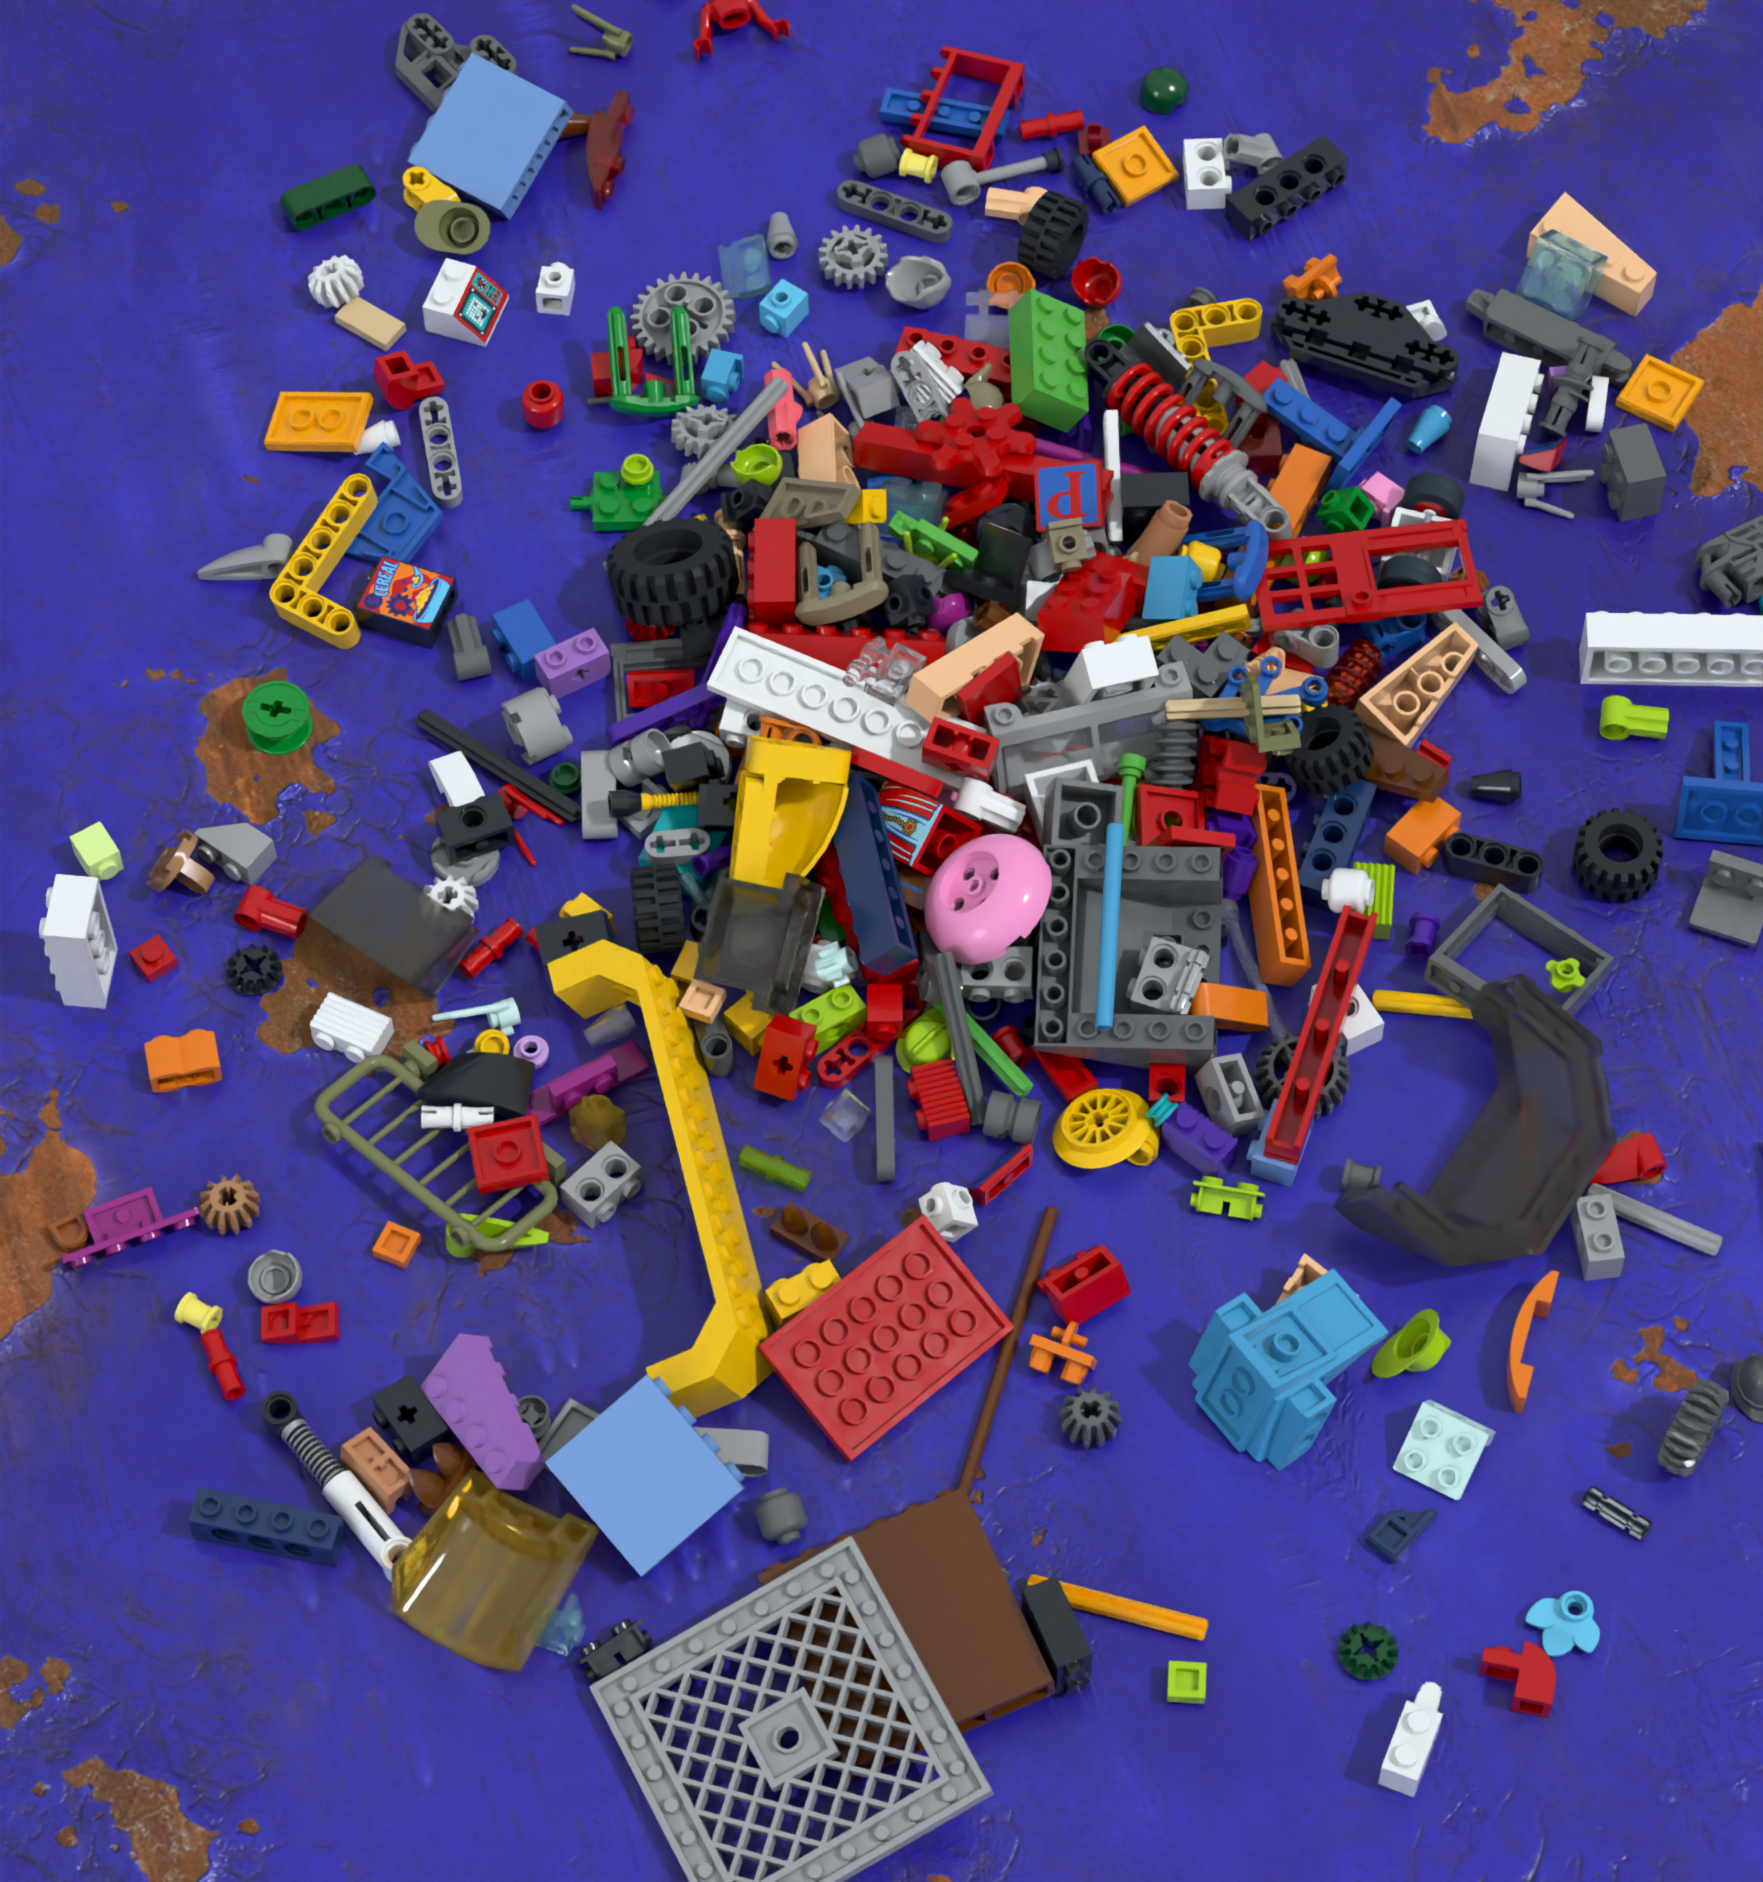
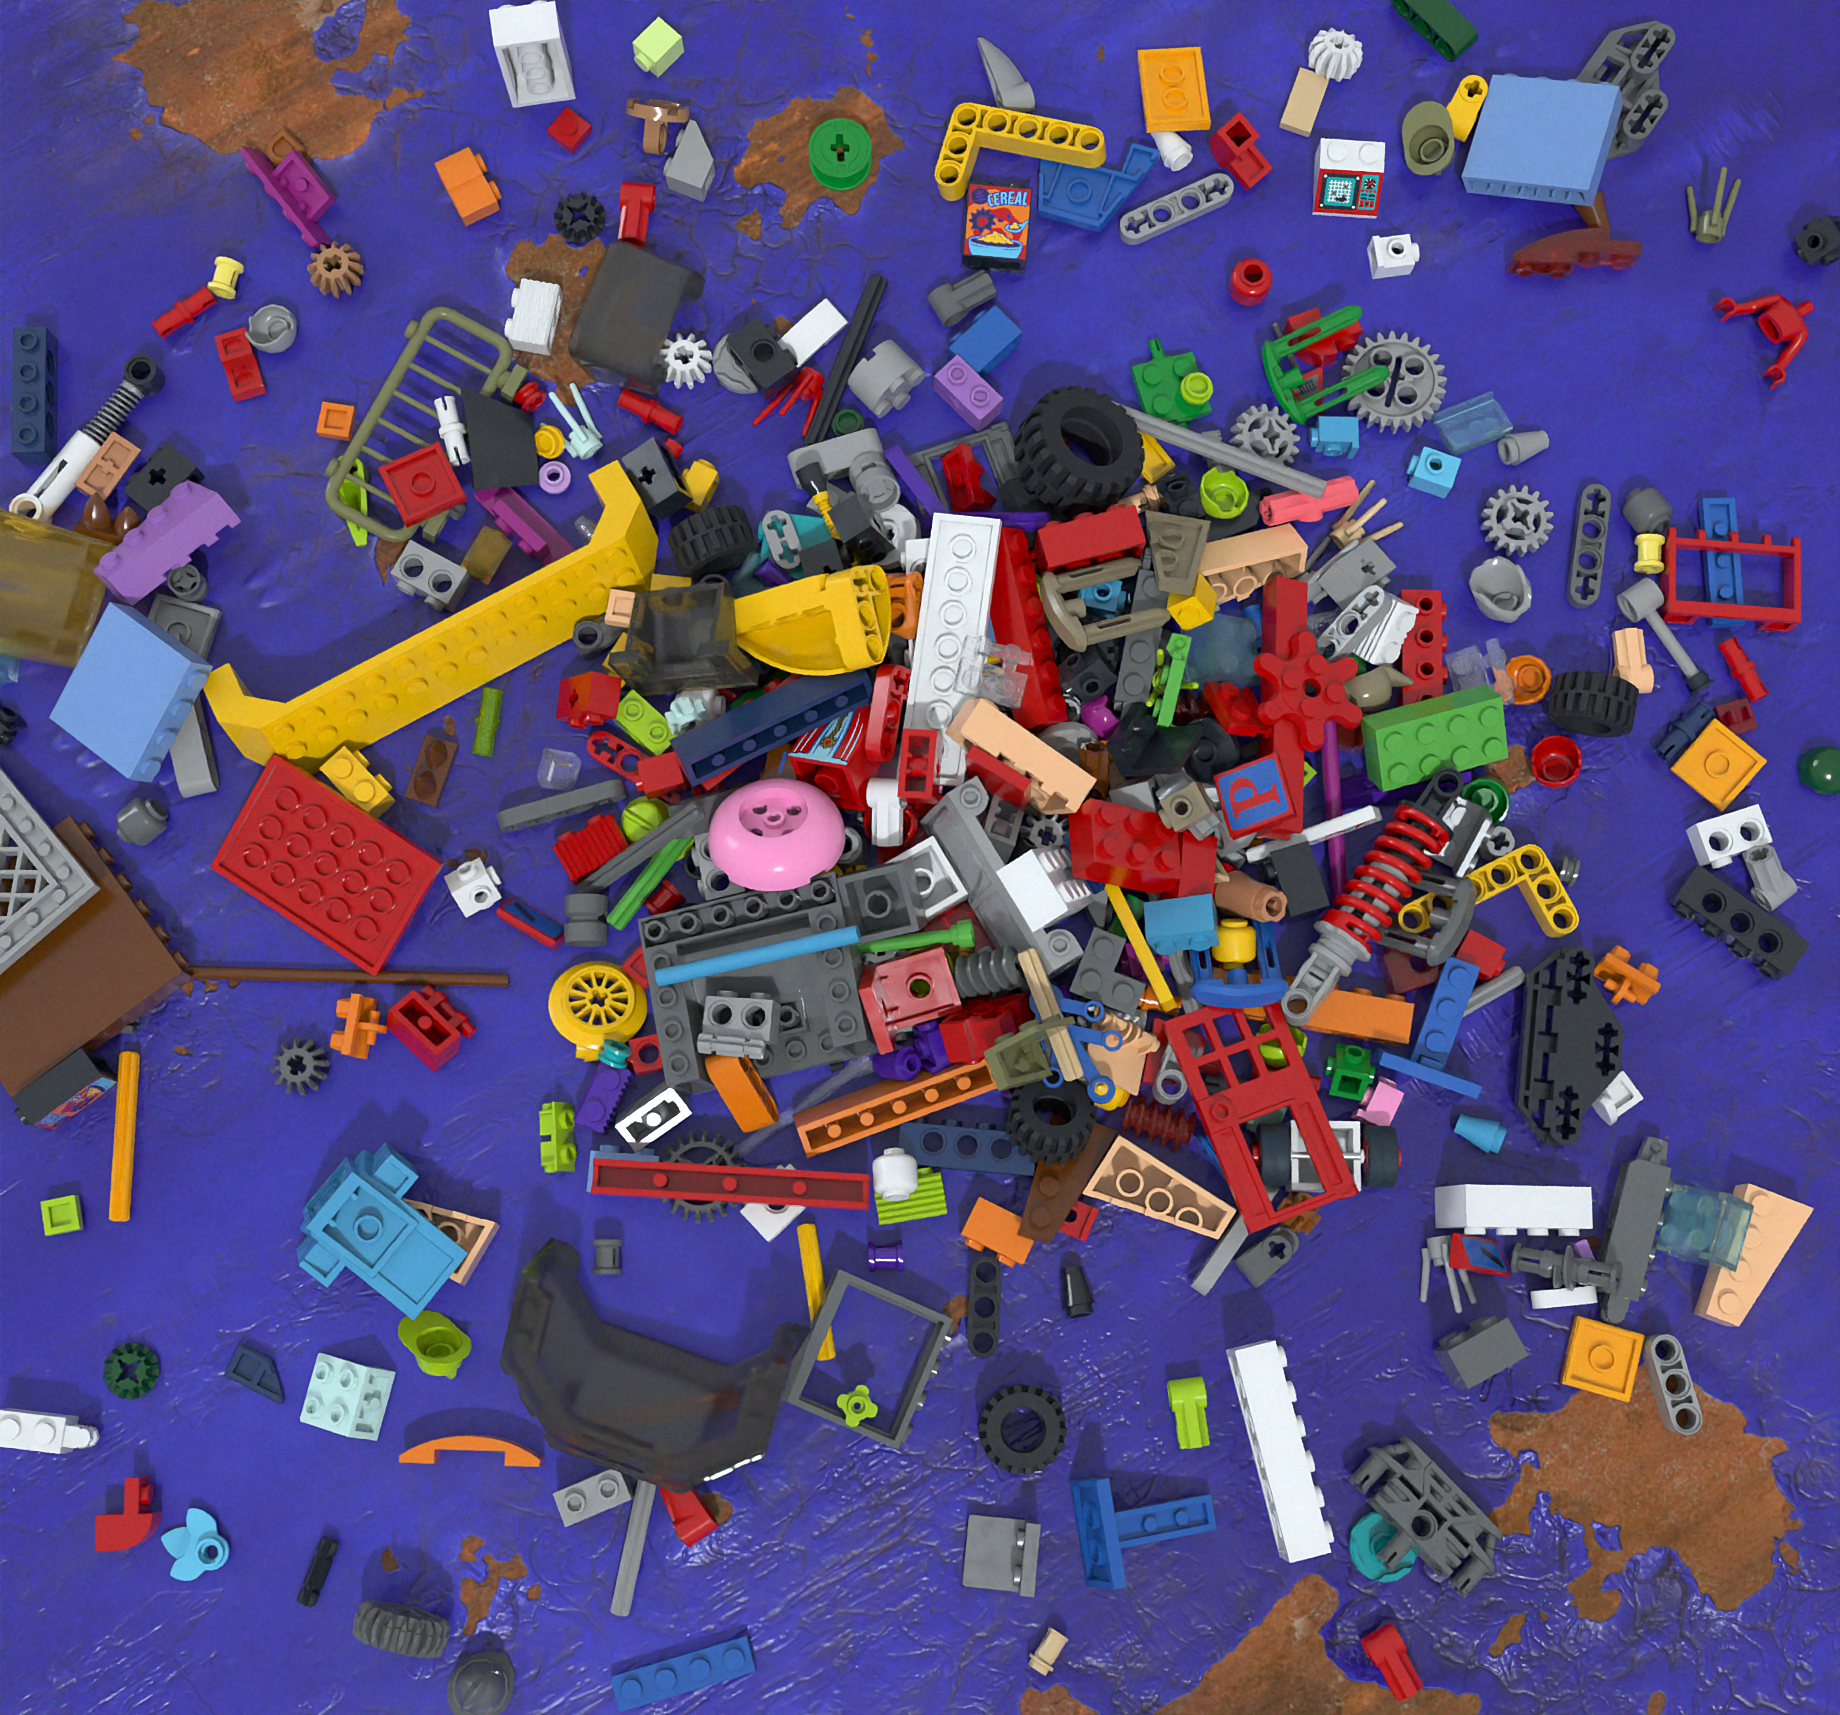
camera: 70 degrees right, 20 degrees up
none -> light grey beam [1641,1334,1703,1435]

